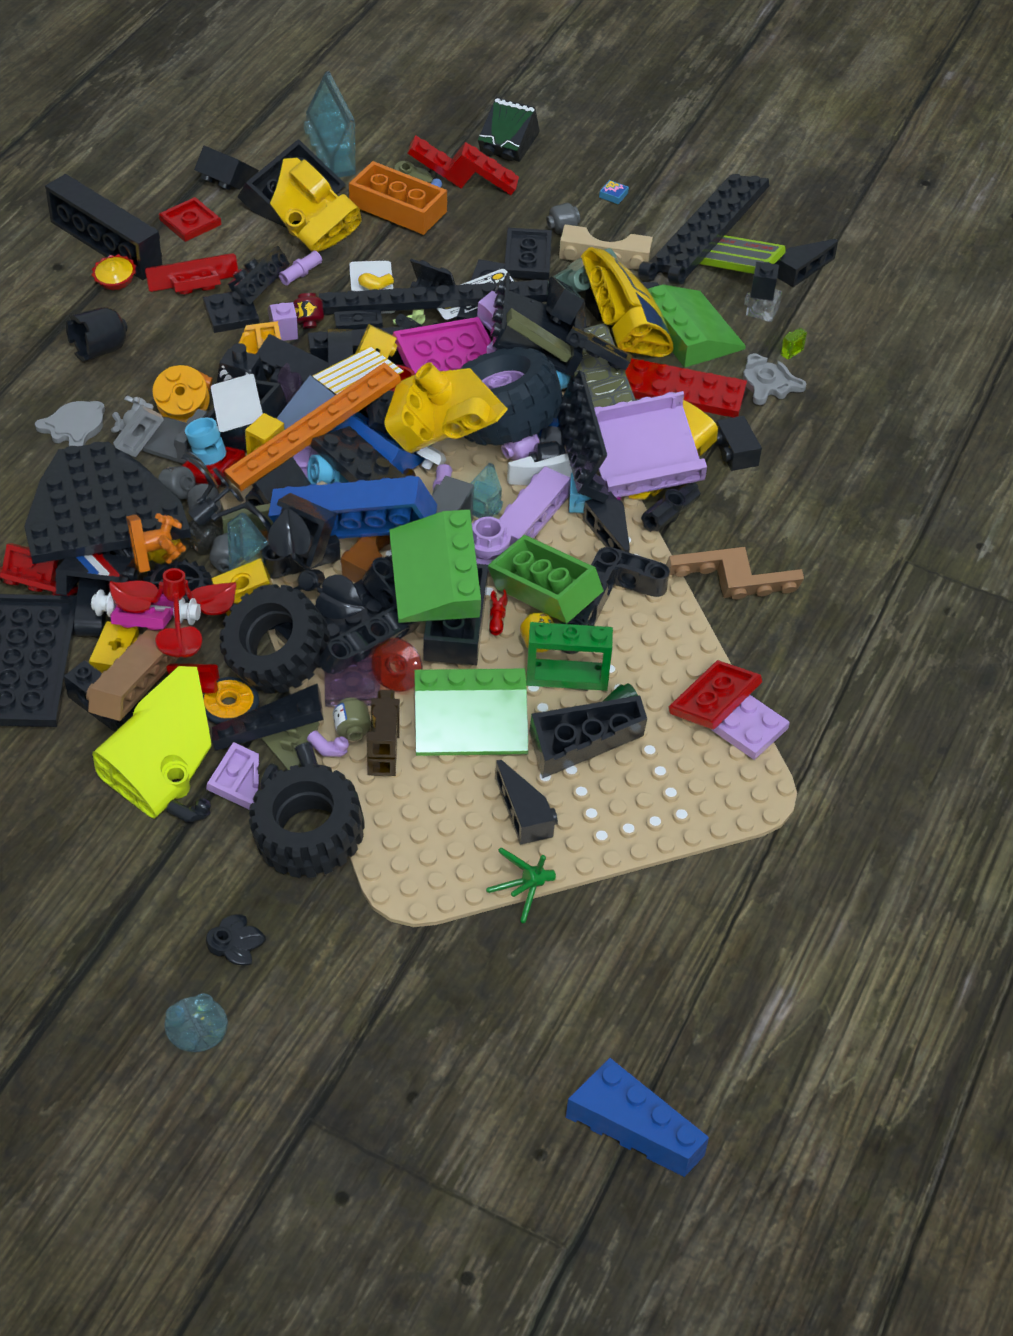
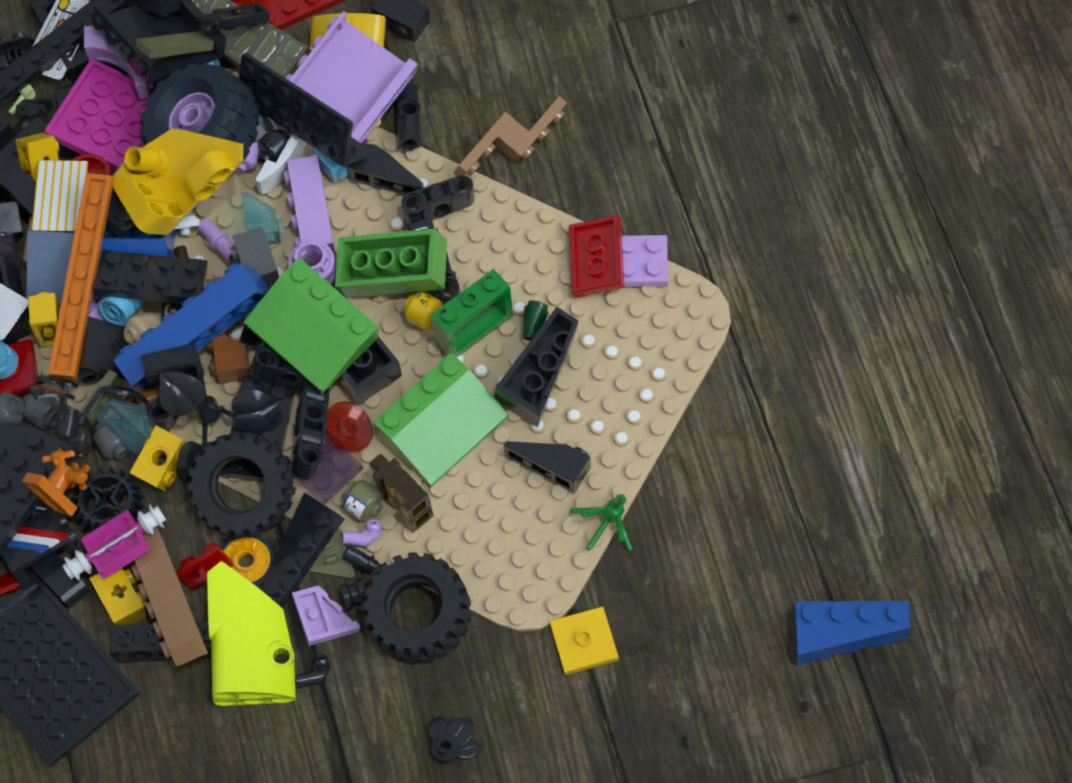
camera: 35 degrees left, 15 degrees up
red plant [110,568,236,657] -> none
red piece [489,589,508,636] -> none
none -> yellow plate [550,607,619,675]

